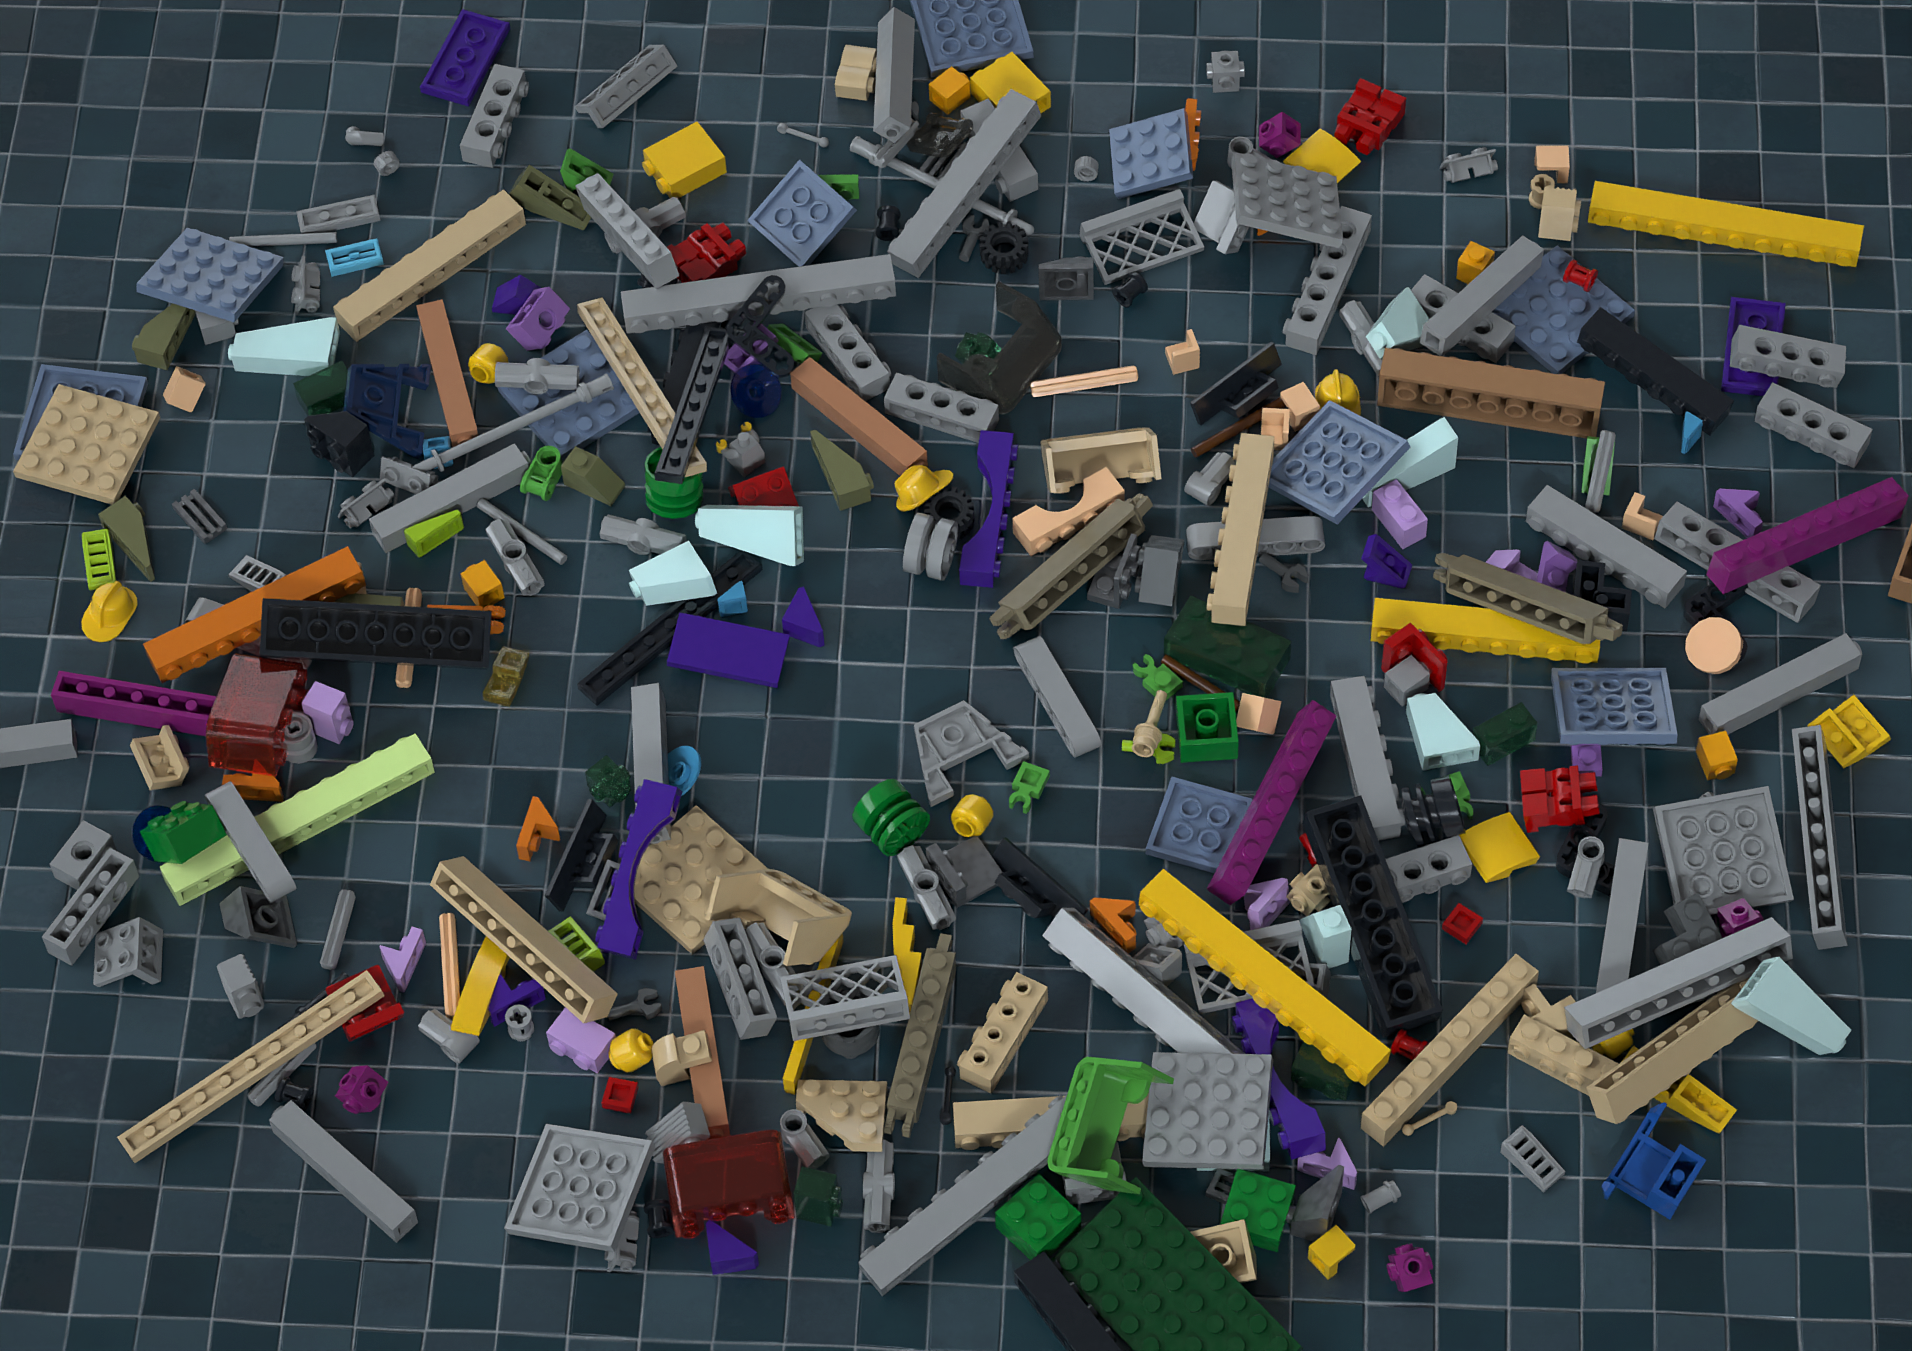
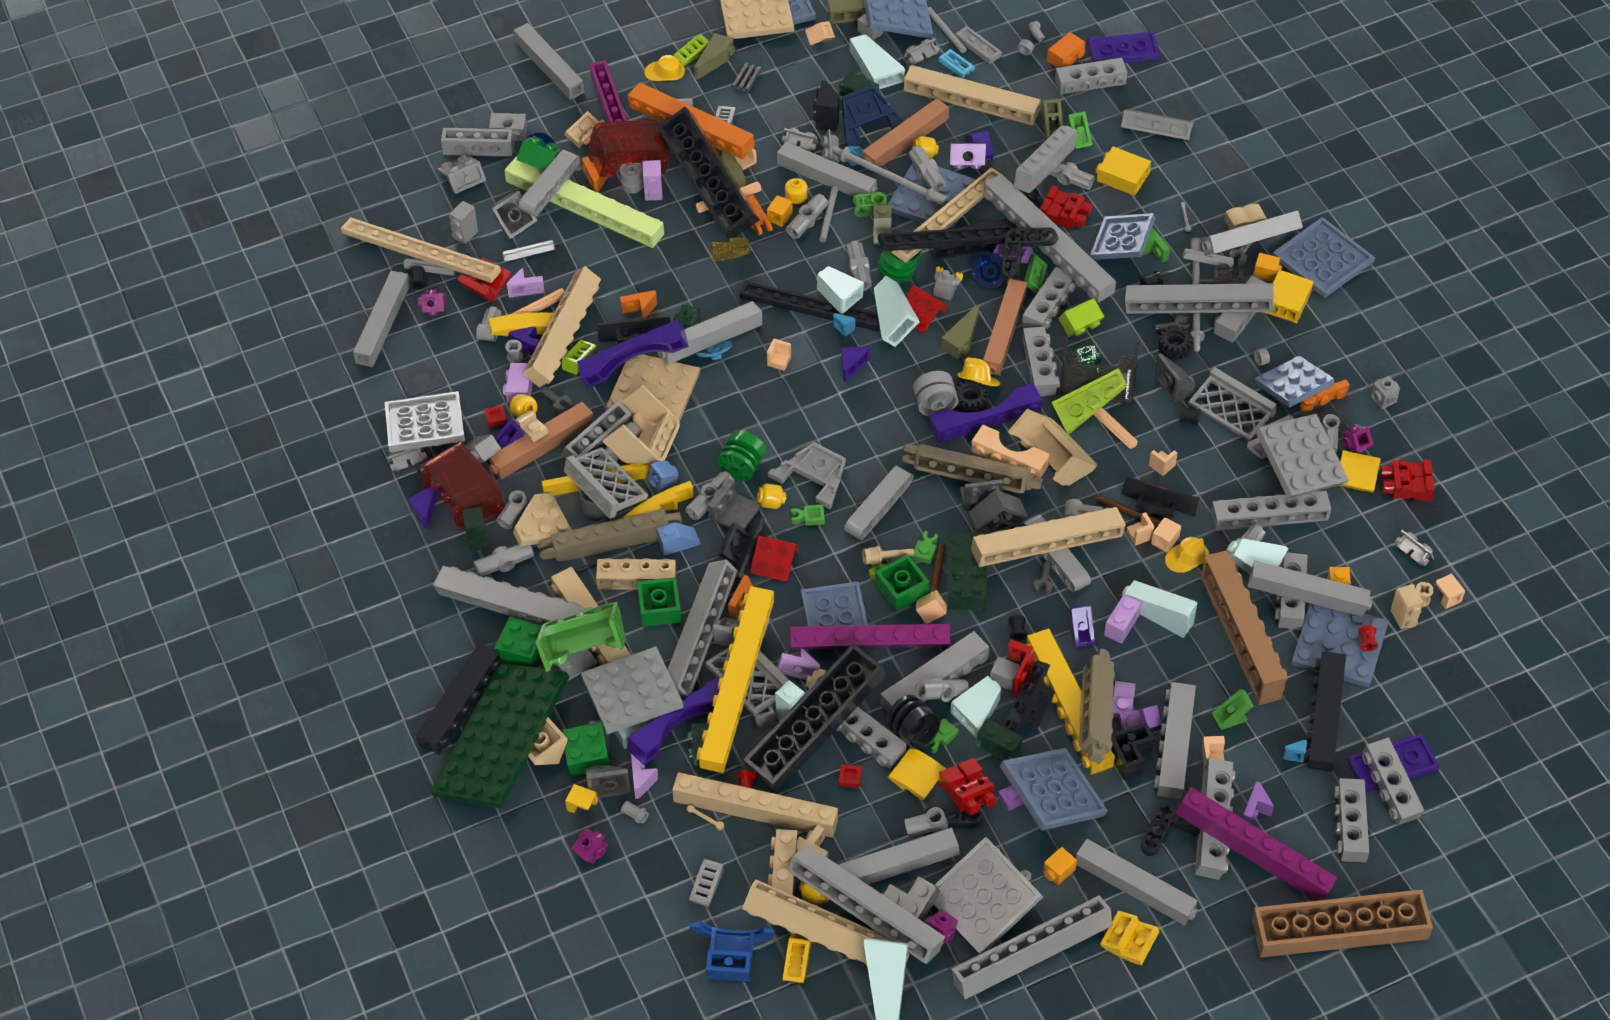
camera: 60 degrees right, 5 degrees down
lime slope [404,509,464,558] -> none
dark purple tile [667,613,790,688] -> none
sand blue plate [1269,400,1411,525] -> none
light grey axle [1585,430,1616,513] -> none
yellow brick [1588,181,1864,267] -> none
light nougat tile [1685,617,1743,674] -> none
none -> dark purple slope [495,418,524,449]
none -> green brick [637,577,682,627]
none -> medium blue slope [647,461,679,494]
none -> medium blue slope [657,522,701,556]
none -> red bracket [750,535,799,582]
none -> light nougat panel [767,339,791,371]
none -> yellow head [785,178,808,204]
none -> light grey piece [914,677,970,702]
none -> black bracket [1001,660,1055,737]
none -> black bush [1008,615,1027,641]
none -> orange brick [1047,32,1085,68]
none -> lime wing [1052,368,1127,435]
none -> lime brick [1058,298,1104,337]

